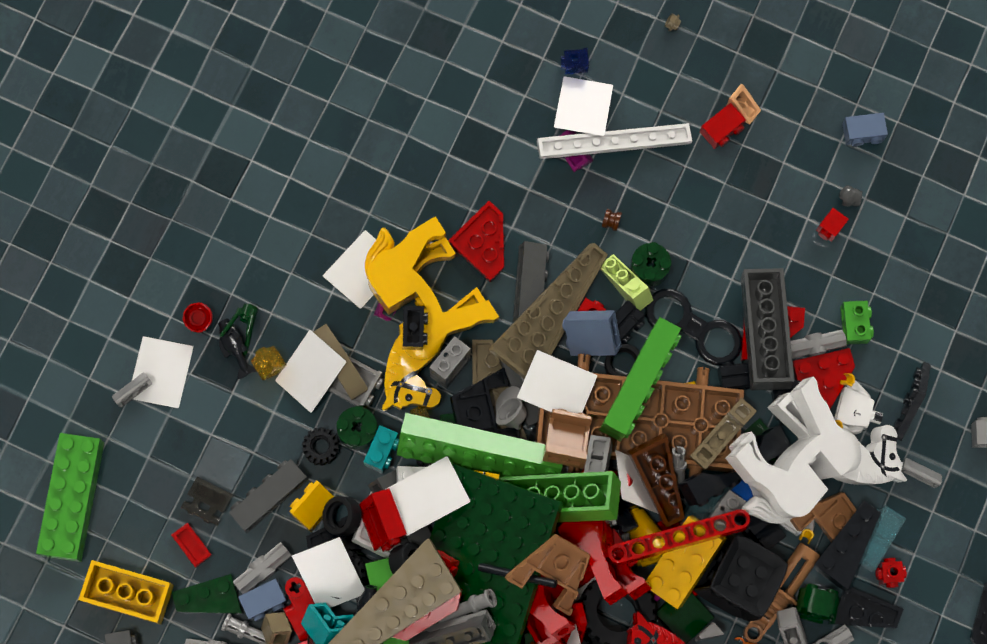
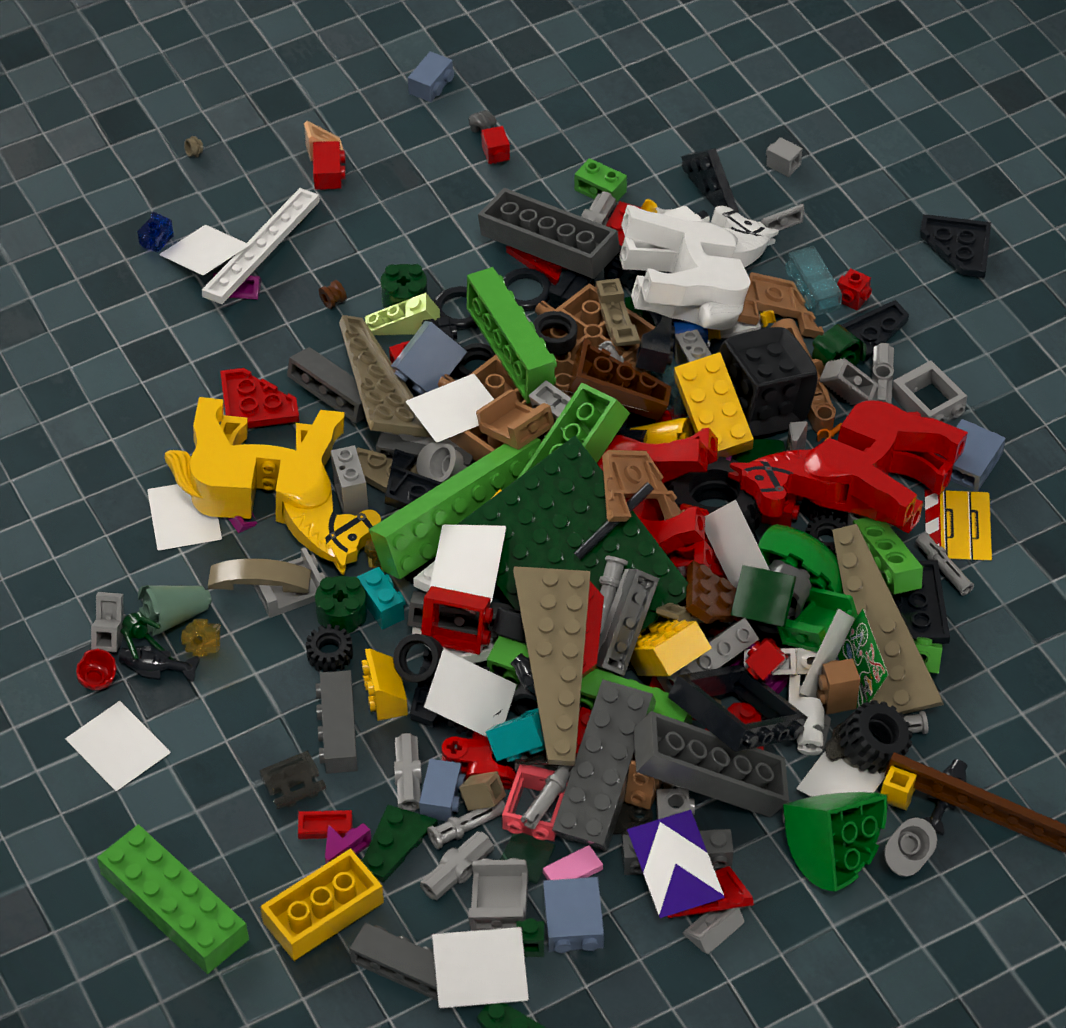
camera: 50 degrees left, 25 degrees down
light grey slope [112,373,152,408] -> none
white sticker [275,330,346,413] -> none
black brick [402,306,428,350] -> none
red beam [608,509,750,566] -> none
black wedge [814,501,881,595] -> none
none -> light grey brick [91,592,126,652]
none -> sand green cone [138,585,212,636]
none -> magenta slope [325,823,371,864]
none -> black tyre [533,311,578,356]

